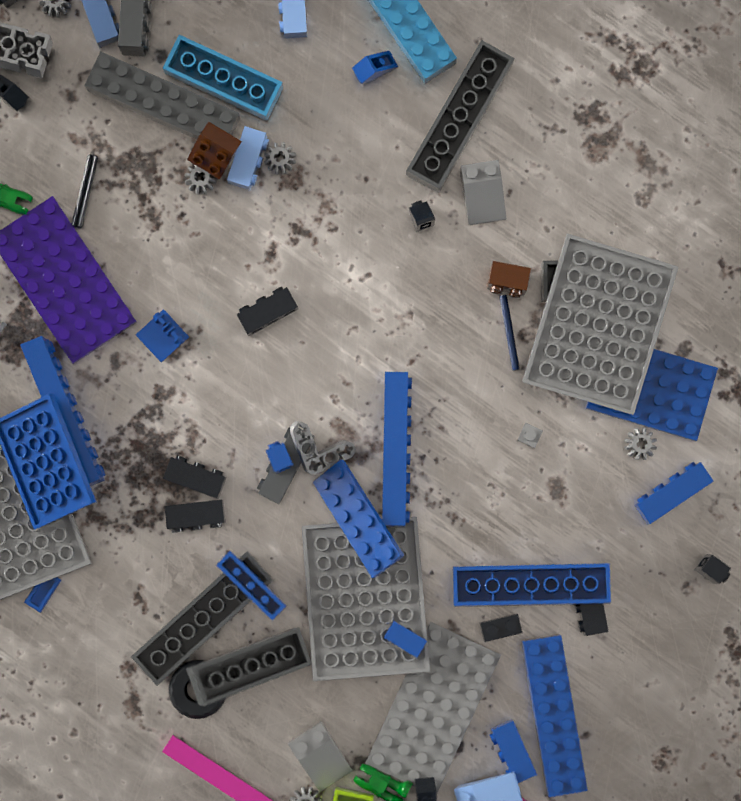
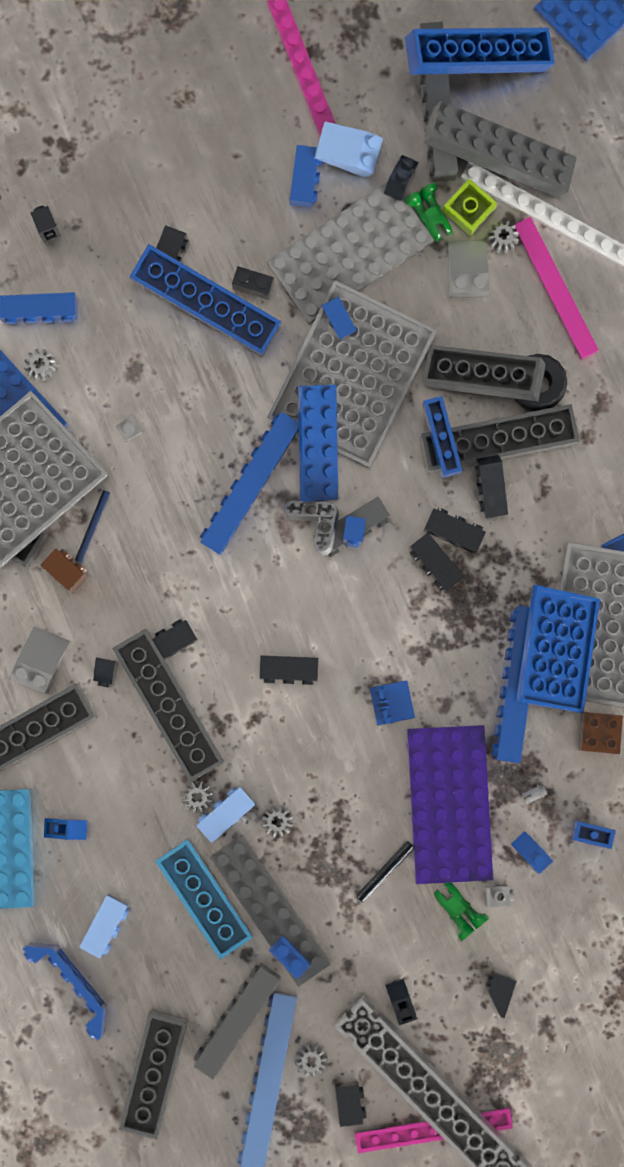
camera: 150 degrees left, 0 degrees up
reddish brown brick [187,122,242,179] -> none
blue brick [521,634,588,797] -> none
none -> dark grey brick [112,628,225,782]
none -> black brick [153,619,198,660]
none -> blue brick [269,934,311,979]
none -> black brick [474,455,508,518]

